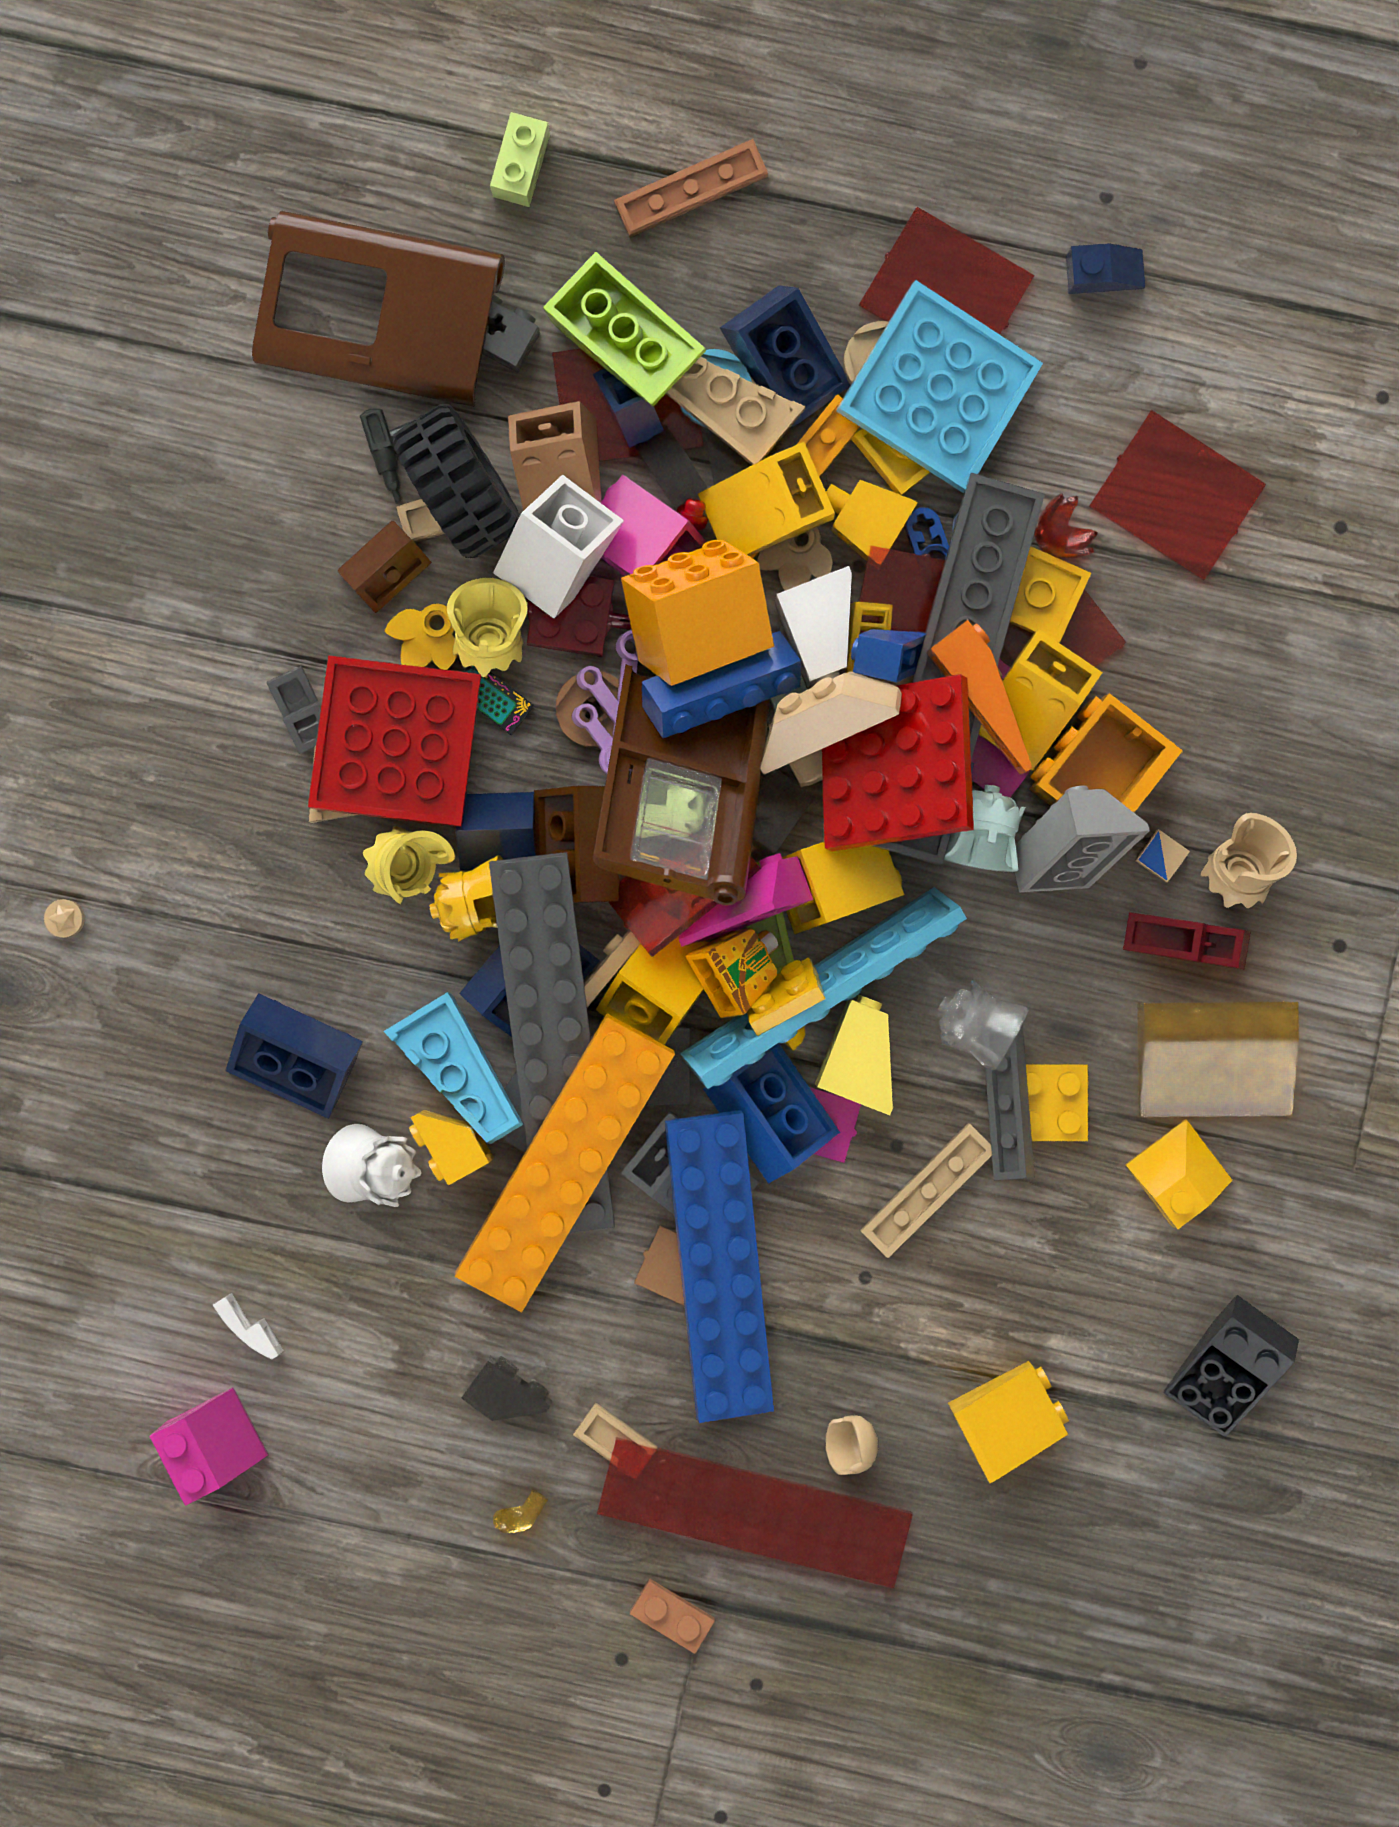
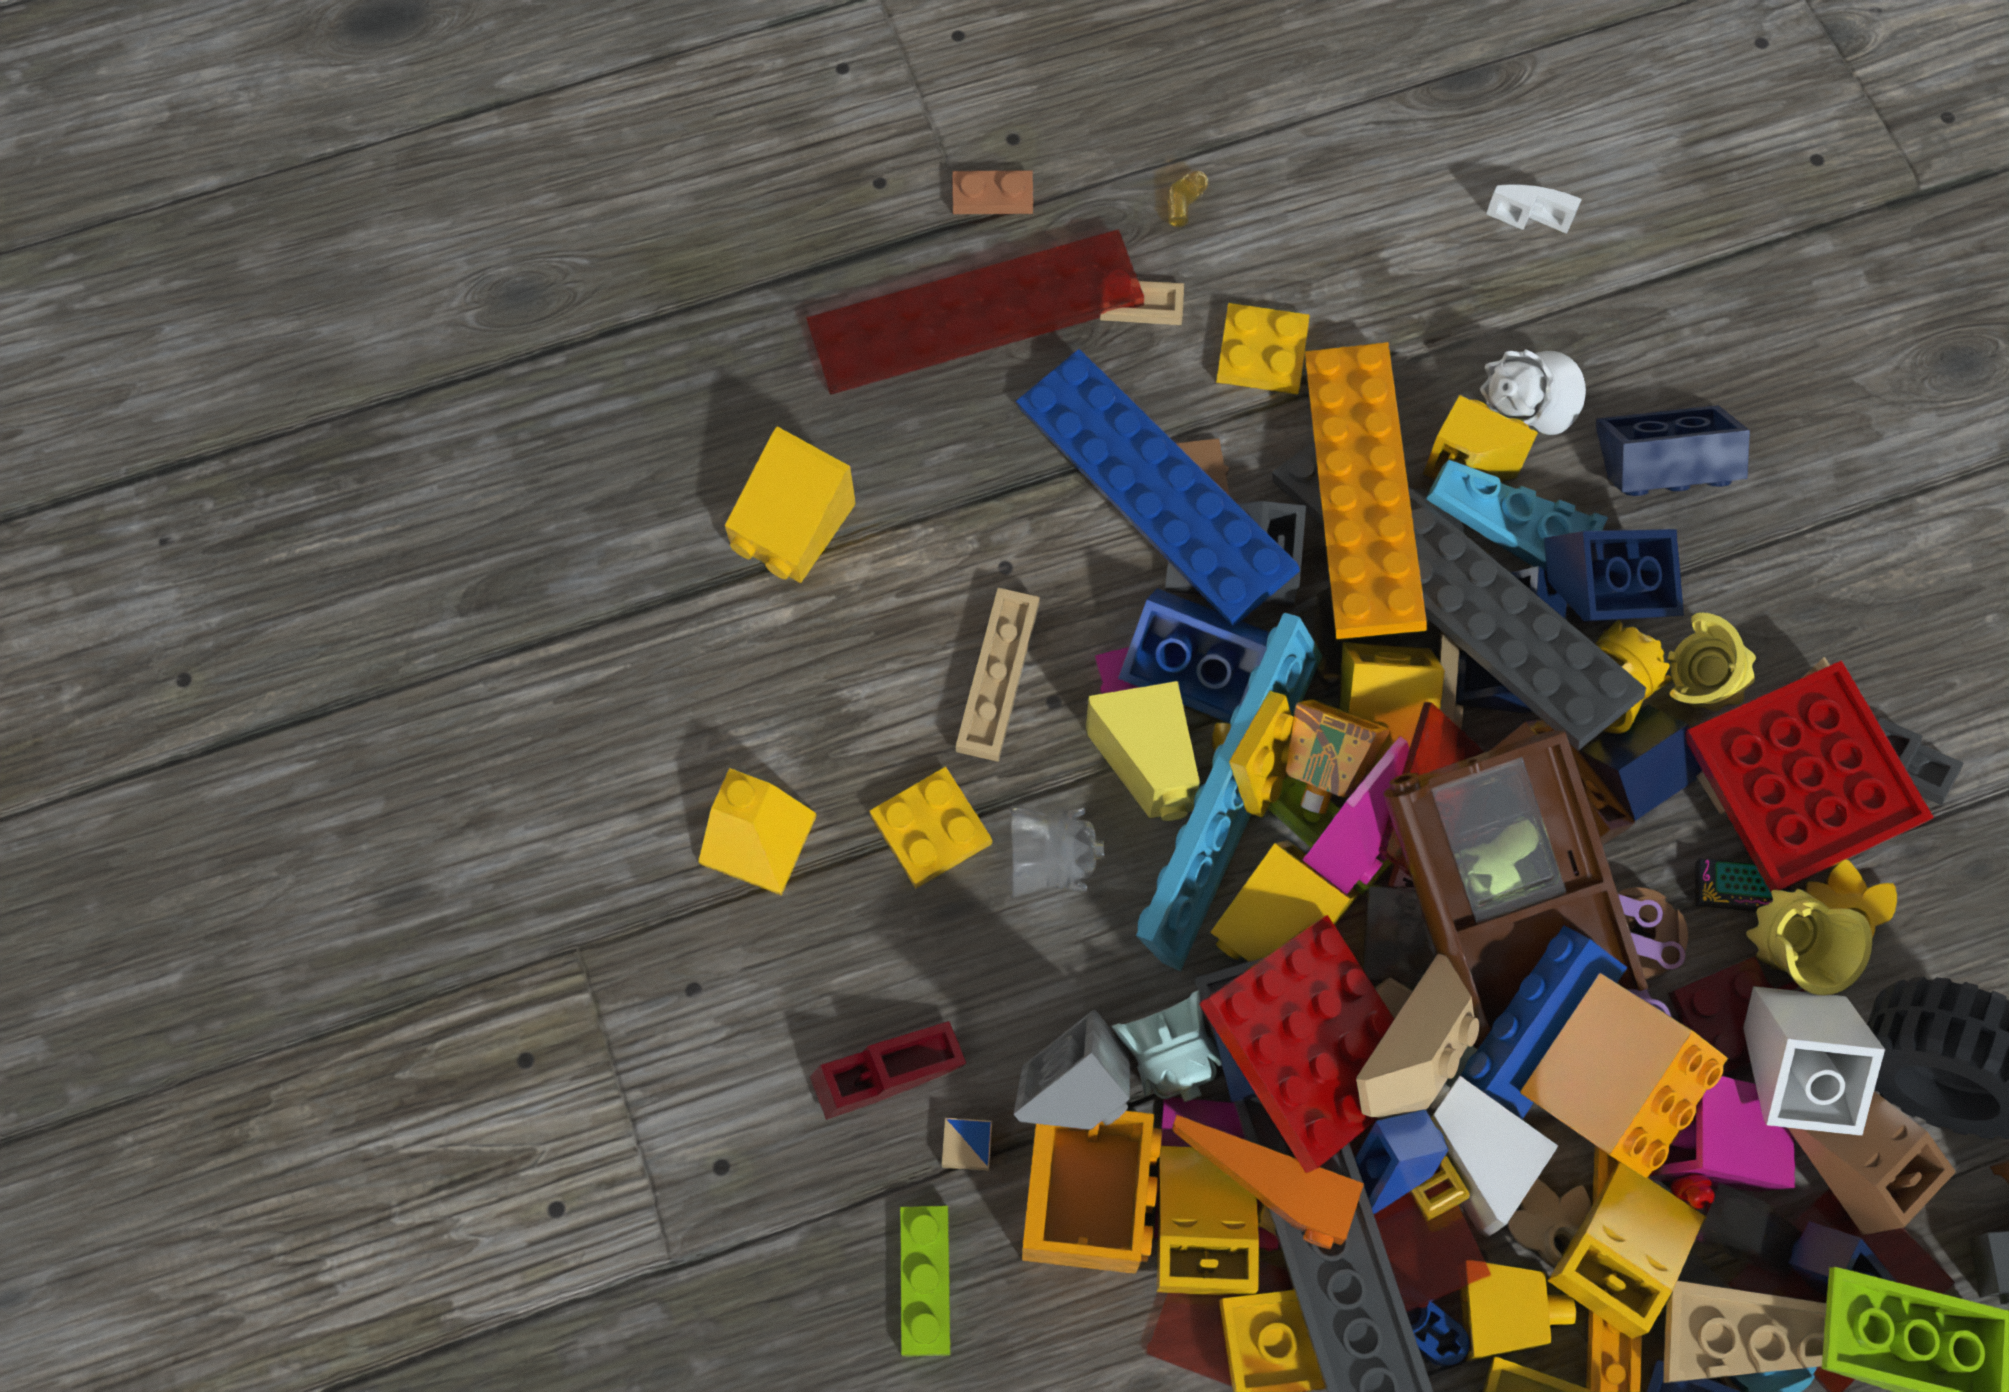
camera: 150 degrees right, 20 degrees down
tan tile [44,899,85,938] -> none
dark pink slope [149,1387,268,1506] -> none
reddish brown panel [338,521,432,613] -> none
clear smoke slope [461,1356,552,1421] -> none
tan hair [826,1415,878,1475] -> none
dark grey plate [982,1024,1035,1181] -> none
clear yellow slope [1137,1001,1299,1117] -> none
black slope [1164,1295,1299,1437] -> none
tan hat [1201,813,1297,908] -> none
none -> lime plate [900,1206,951,1357]
none -> yellow plate [1216,303,1310,394]
none -> dark blue slope [1544,529,1684,621]

